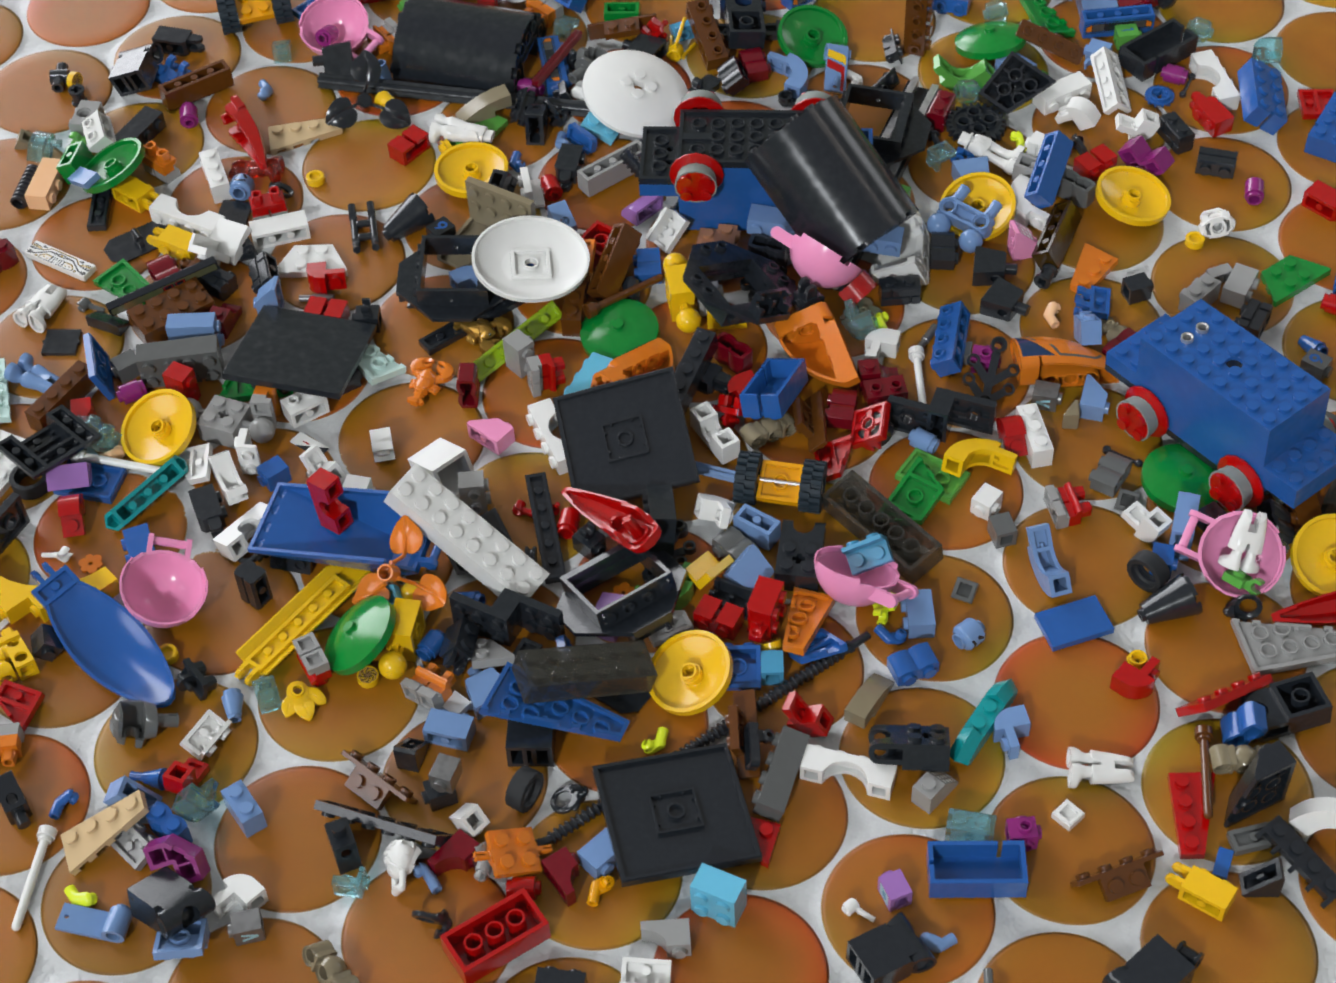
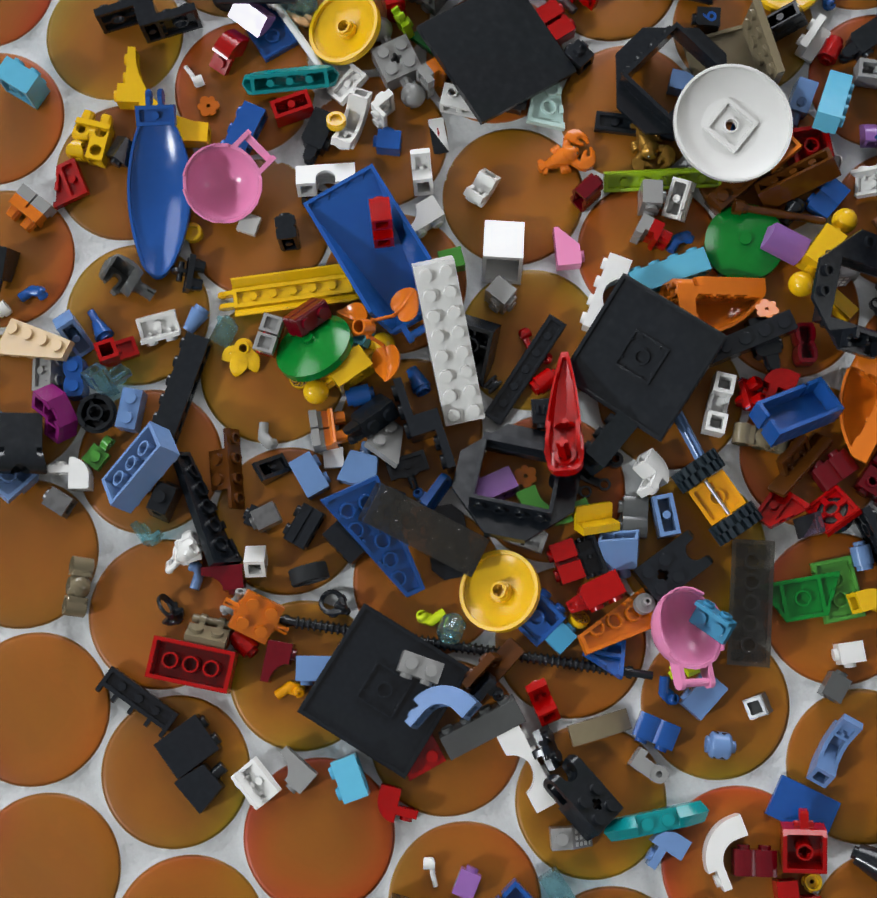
camera: 45 degrees right, 30 degrees up
none -> black cone [77,393,117,434]
none -> bright green plate [81,435,116,472]
none -> medium blue brick [101,421,180,513]
none -> black brick [152,332,213,445]
none -> dark tan plate [183,613,232,649]
none -> white tile [236,214,262,237]
none -> light grey arm [258,422,278,449]
none -> red brick [269,89,314,128]
none -> dark red brick [282,297,332,337]
none -> black brick [282,503,326,551]
none -> yellow tile [326,111,346,132]
none -> red brick [377,783,419,823]
none -> lime plate [391,5,415,39]
none -> light grey brick [396,650,445,687]
none -> medium blue arch [405,685,482,729]
none -> clear light blue head [436,613,466,644]
none -> black hinge [532,725,563,772]
none -> light grey leg [627,746,668,784]
none -> light grey tile [633,593,655,615]
none -> white brick [661,177,696,223]
none -> blue arm [666,230,694,254]
none -> white arch [702,813,748,892]
none -> dark red brick [731,844,777,877]
none -> orange plant [755,299,779,319]
none -> medium lavender brick [760,222,811,266]
none -> red hinge [780,808,828,874]
none -> tile [793,511,826,539]
none -> medium azure brick [812,69,855,134]

